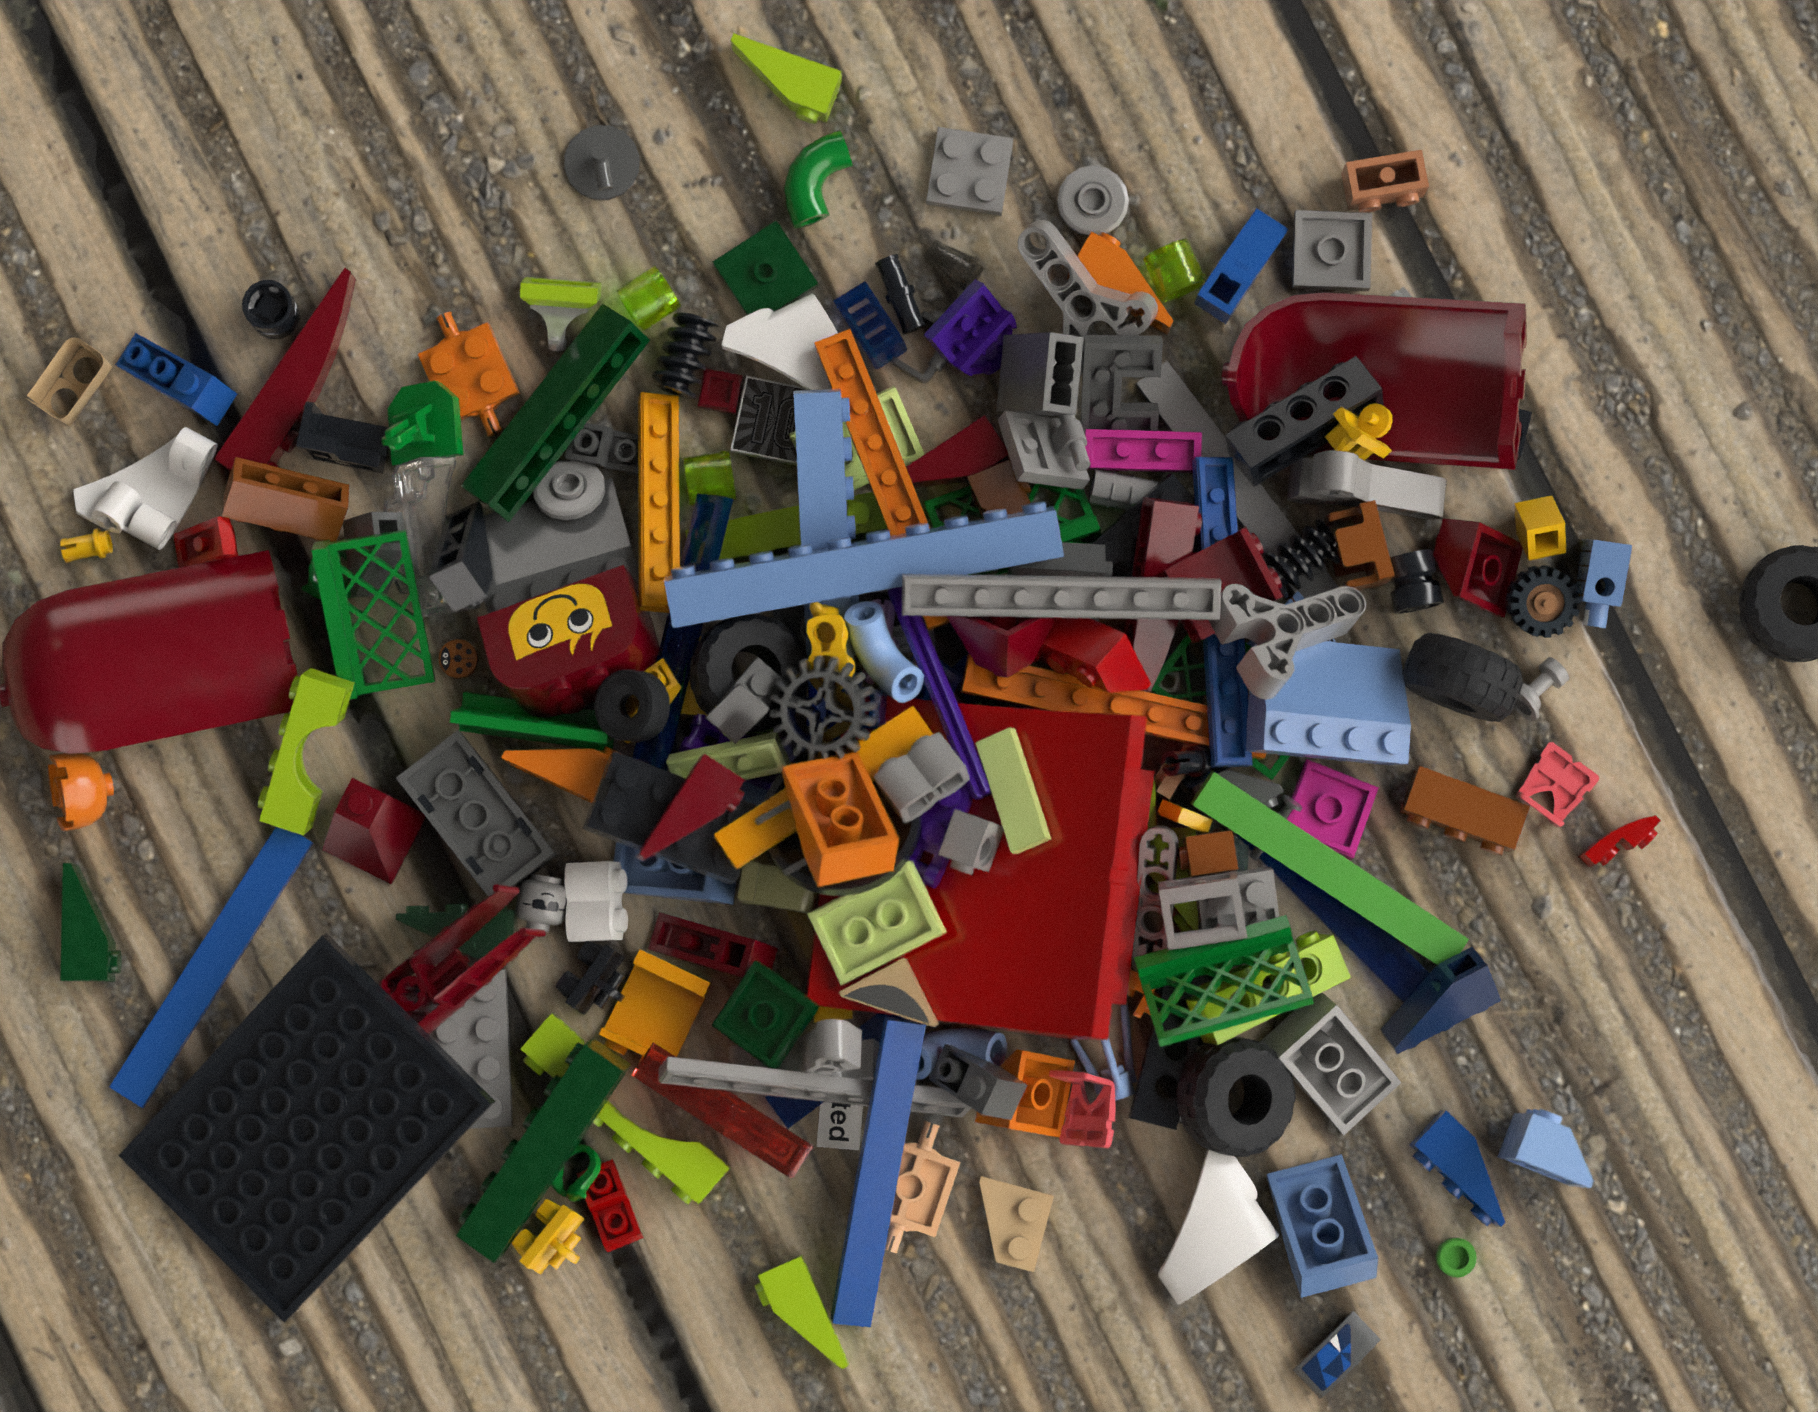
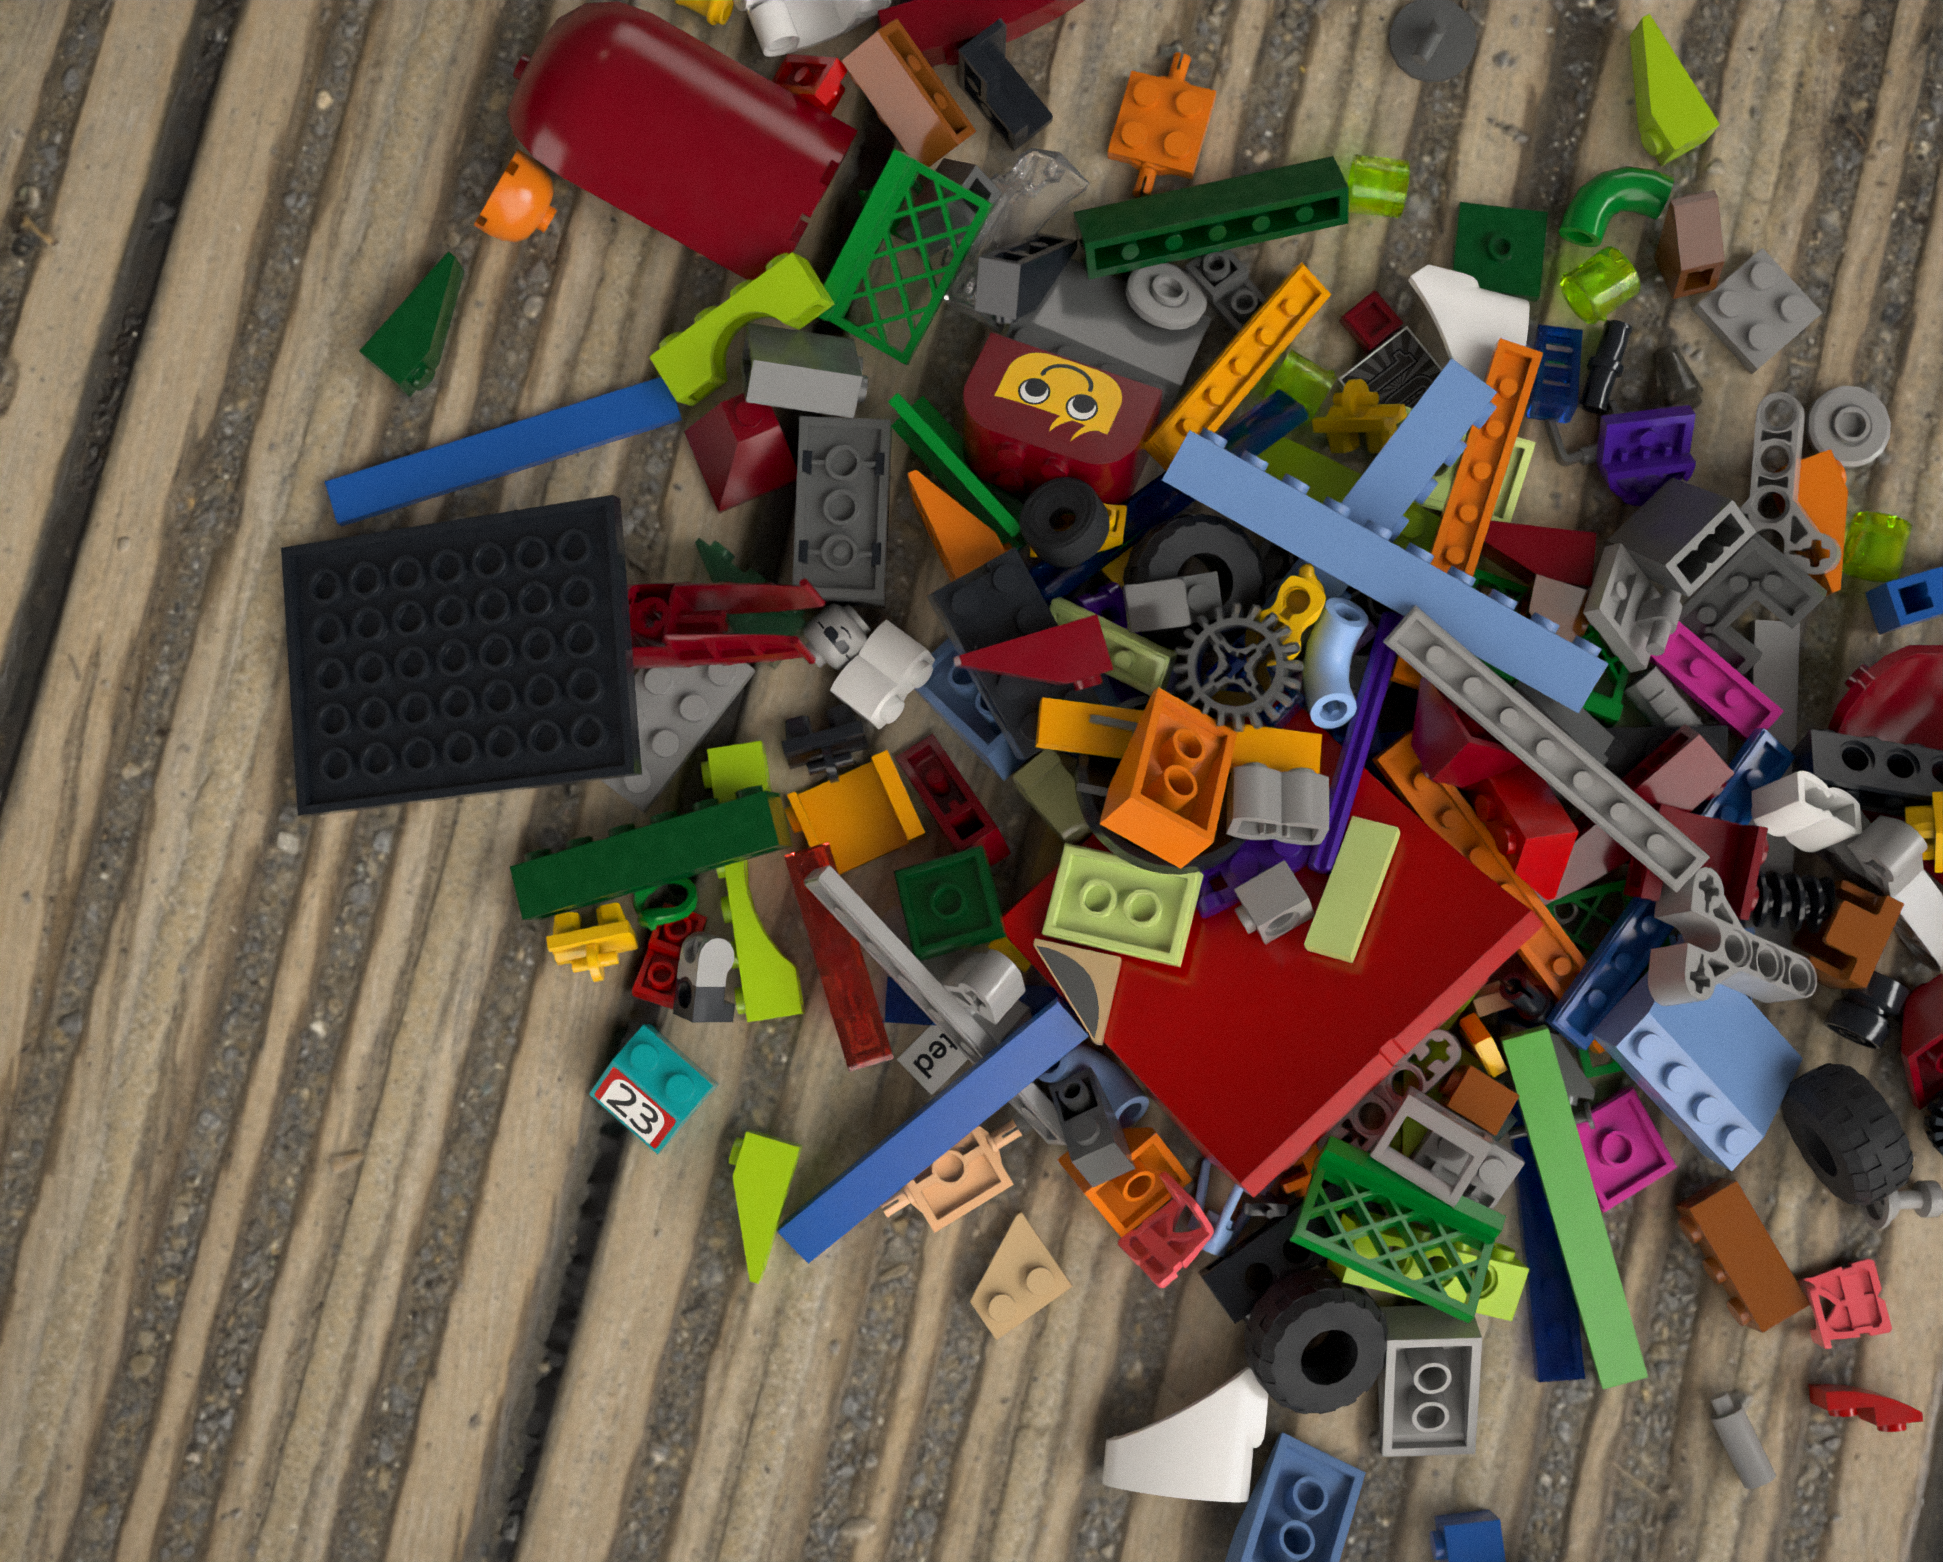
camera: 40 degrees right, 0 degrees up
green piece [381,381,464,467] -> none
dark orange tile [439,639,479,679] -> none
lime piece [520,277,601,351] -> none
black piece [652,312,720,399] -> none
dark blue slope [1381,947,1501,1054] -> none
none -> teal slope [589,1024,719,1155]
none -> leg [673,931,735,1023]
none -> dark grey brick [740,323,868,418]
none -> black piece [1228,1191,1289,1219]
none -> yellow hips [1312,379,1407,453]
none -> clear neon green piece [1560,246,1641,325]
none -> reddish brown slope [1654,190,1725,299]
none -> light grey cylinder [1710,1391,1776,1489]
none -> white brick [1751,771,1862,853]

